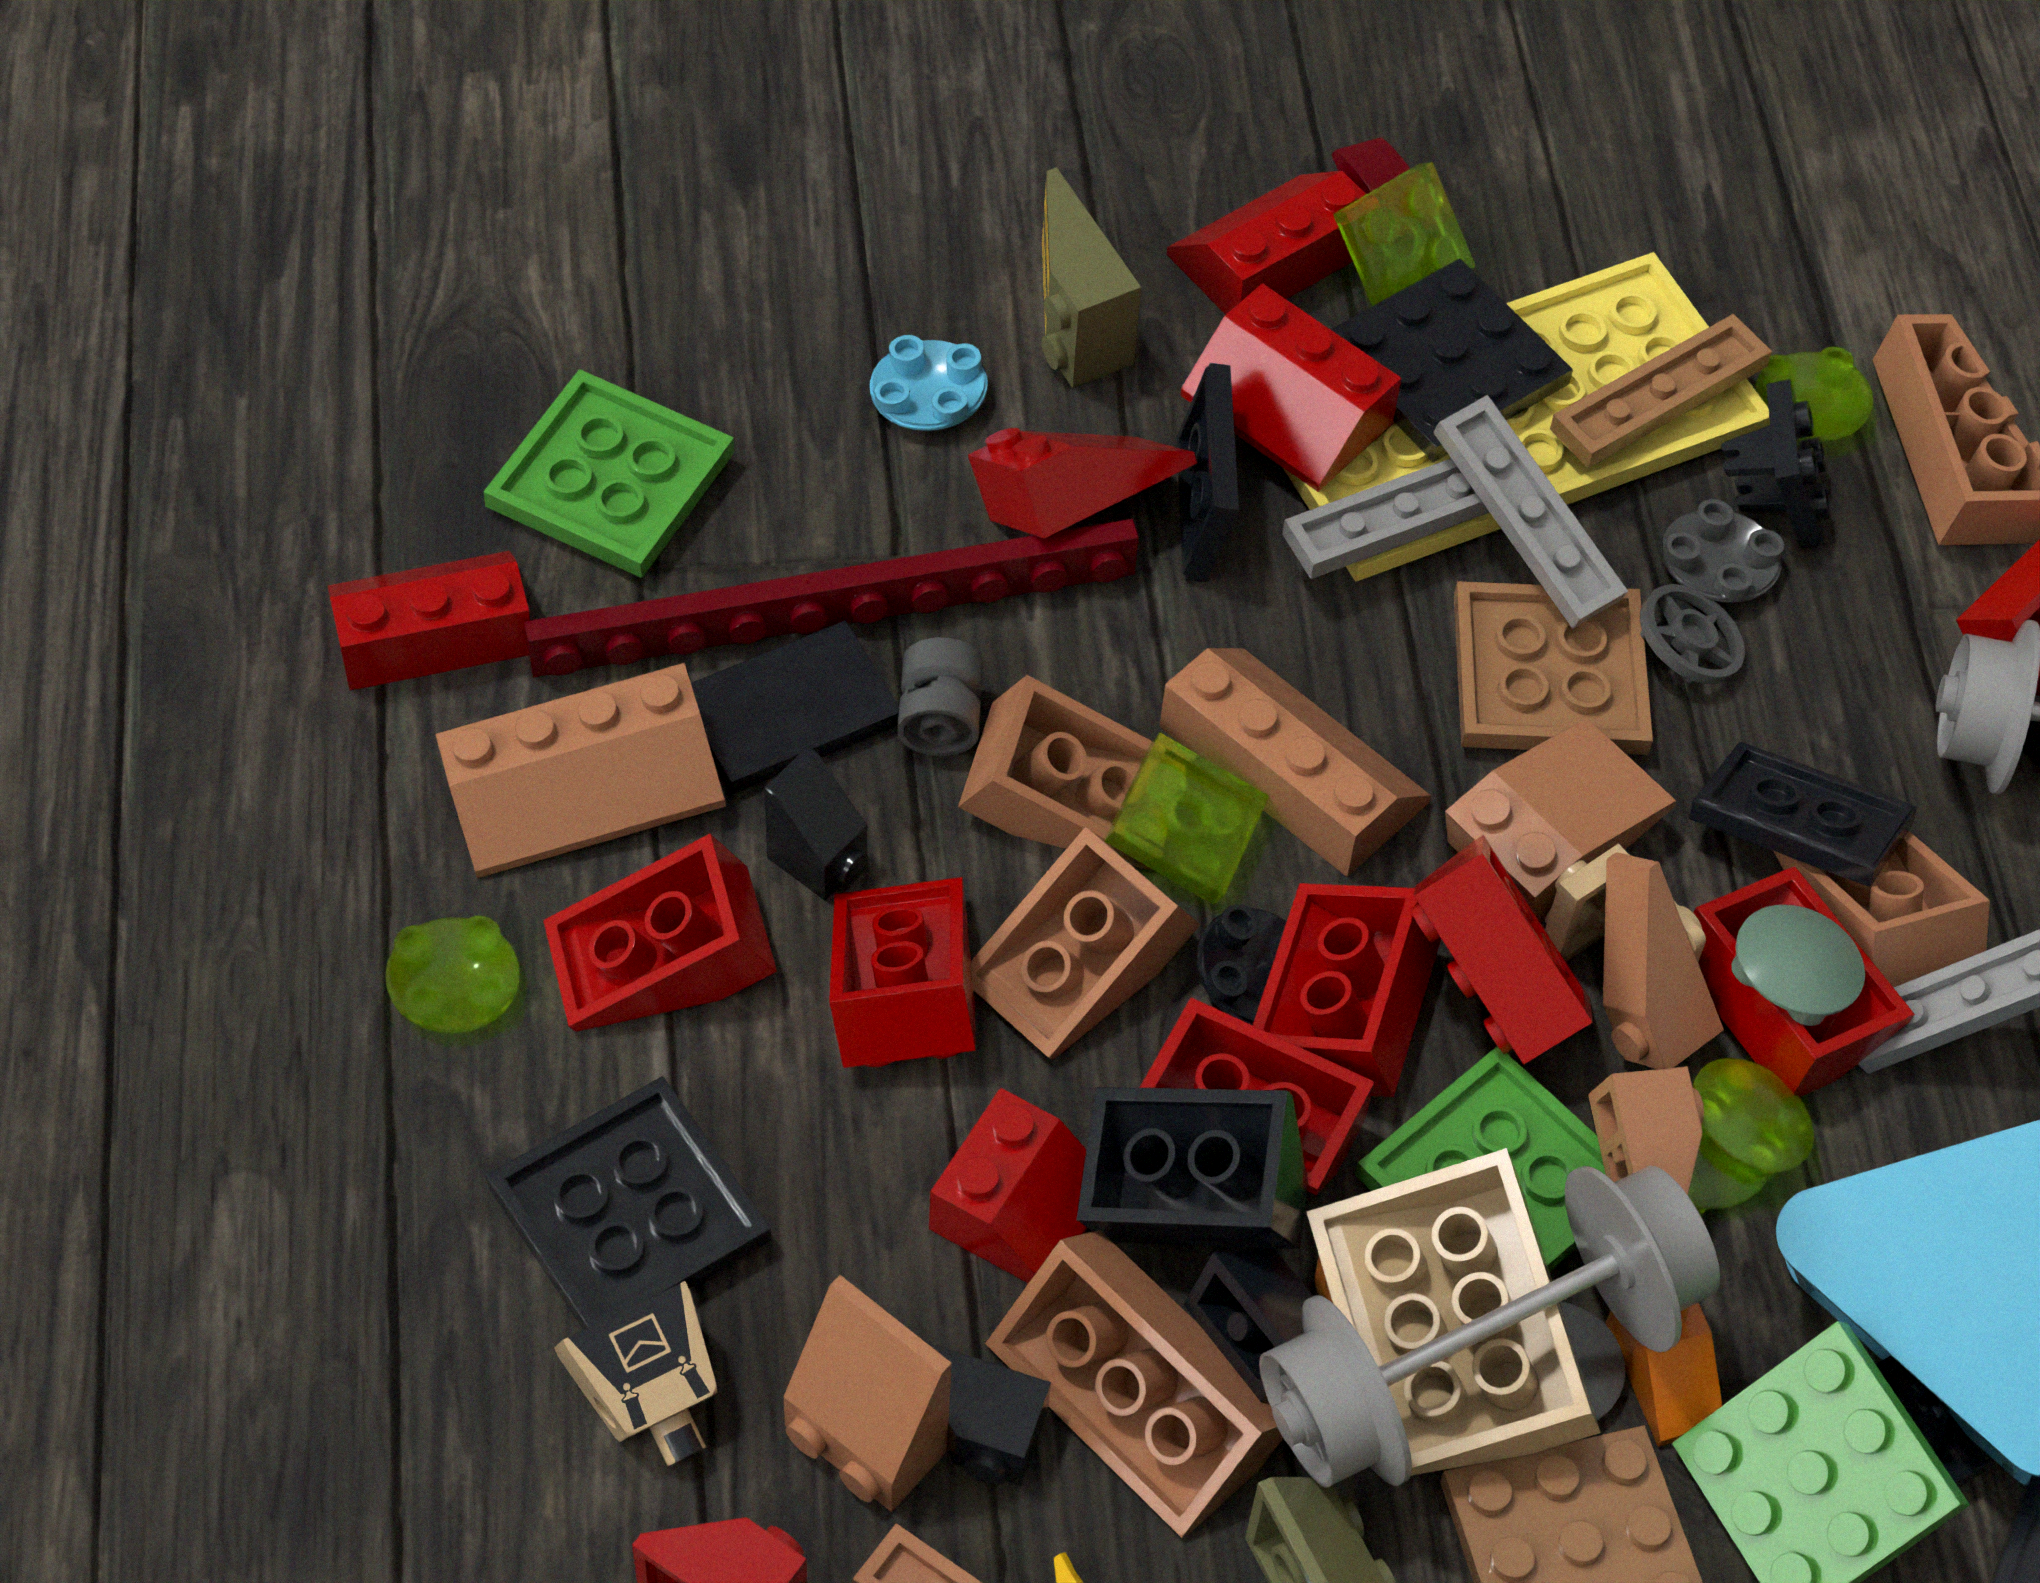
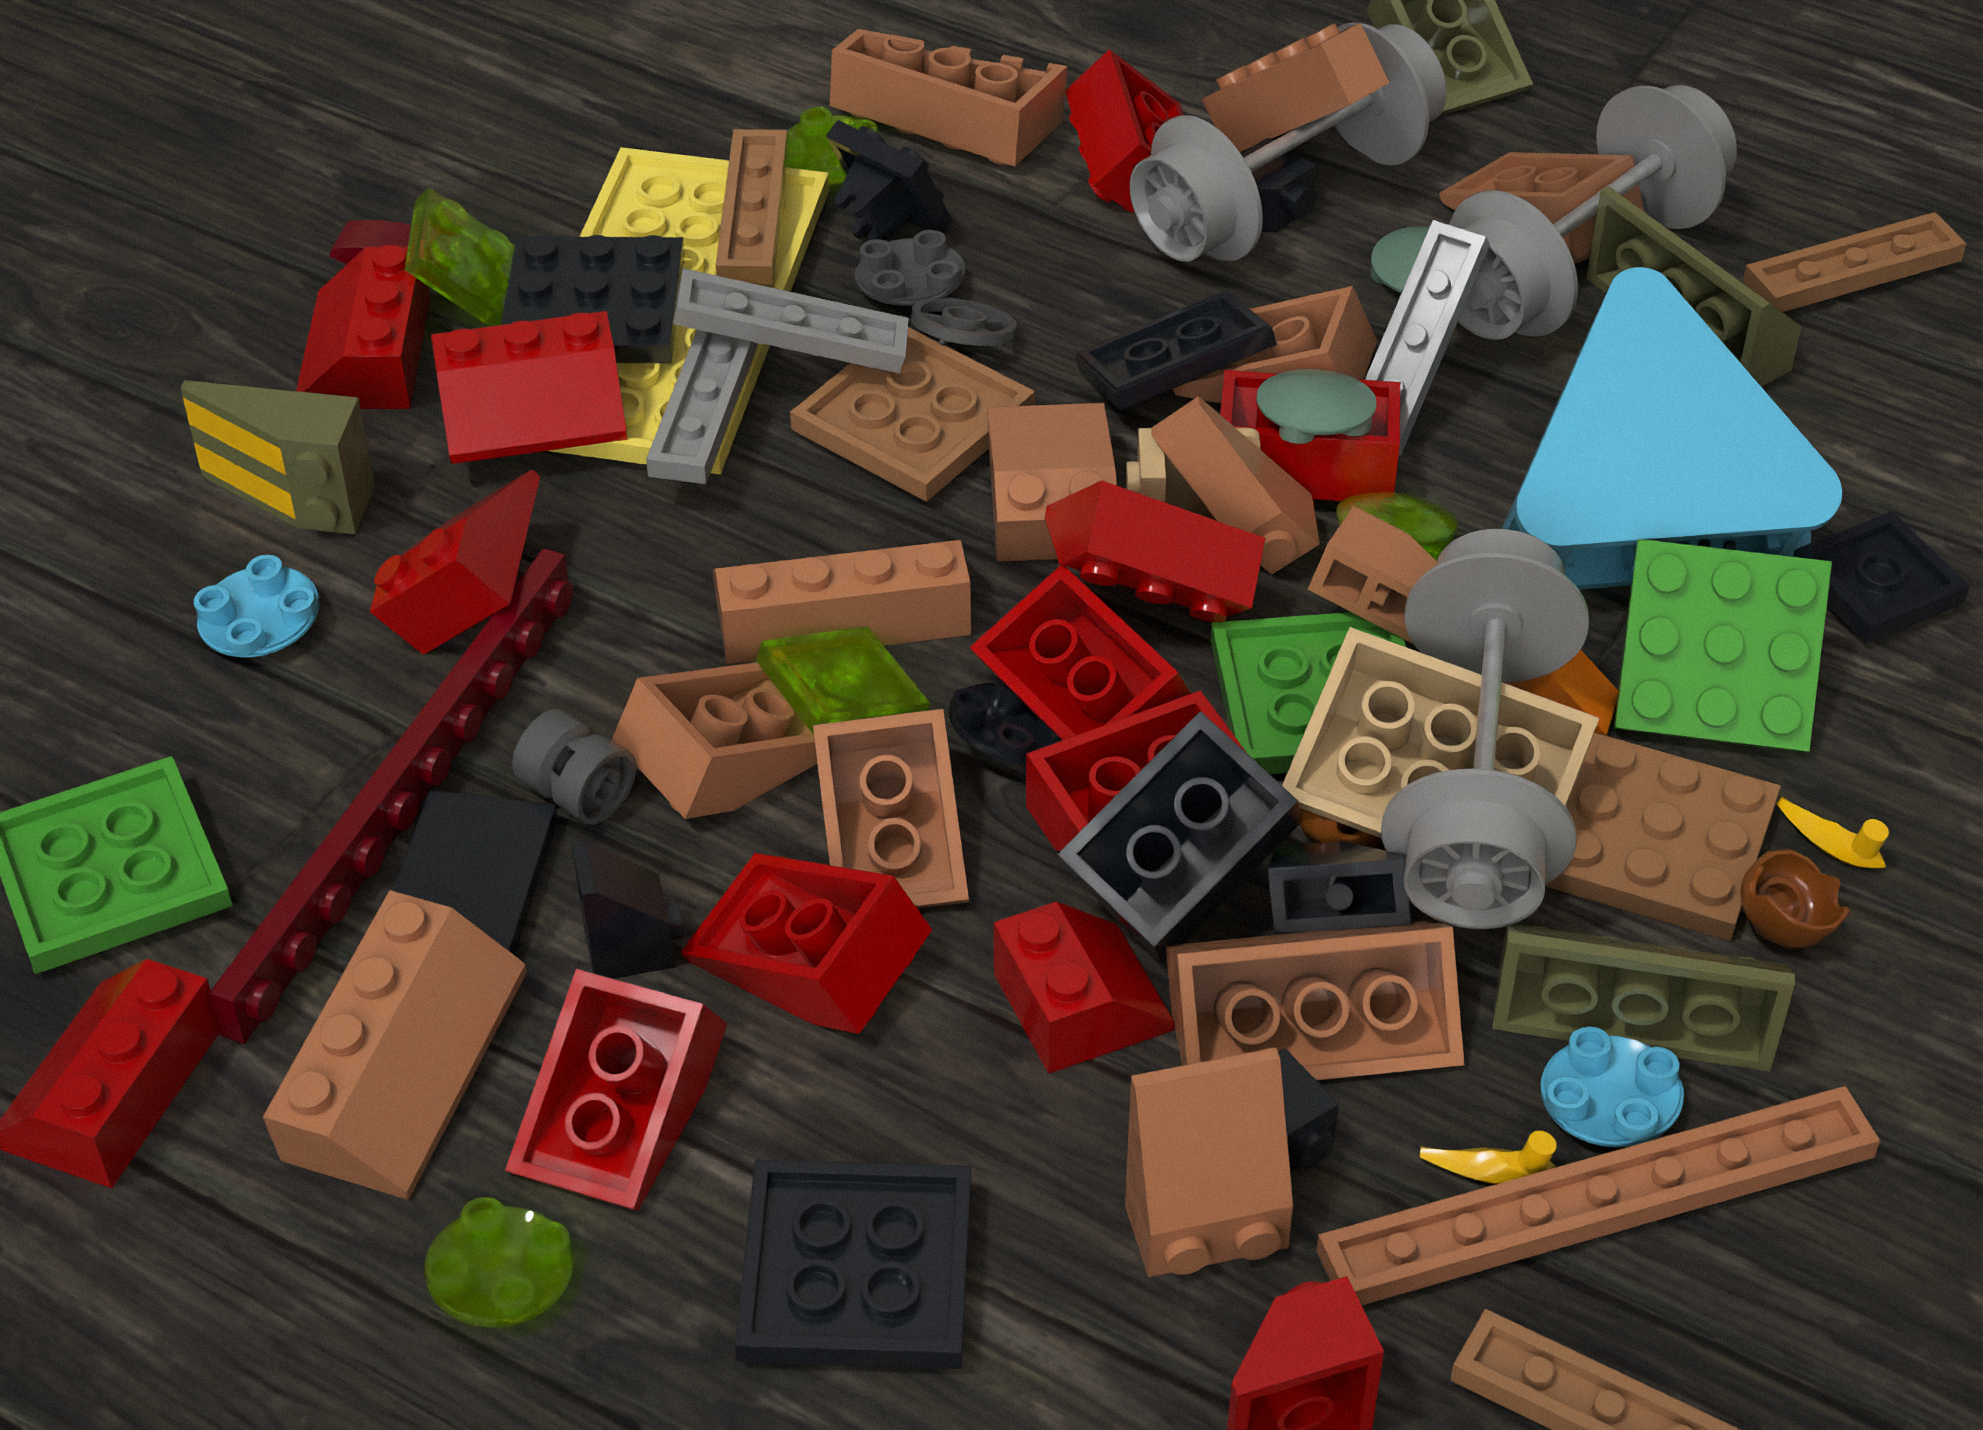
camera: 50 degrees left, 10 degrees down
torso [554,1281,718,1466] -> none
black tile [1176,363,1239,582] -> none

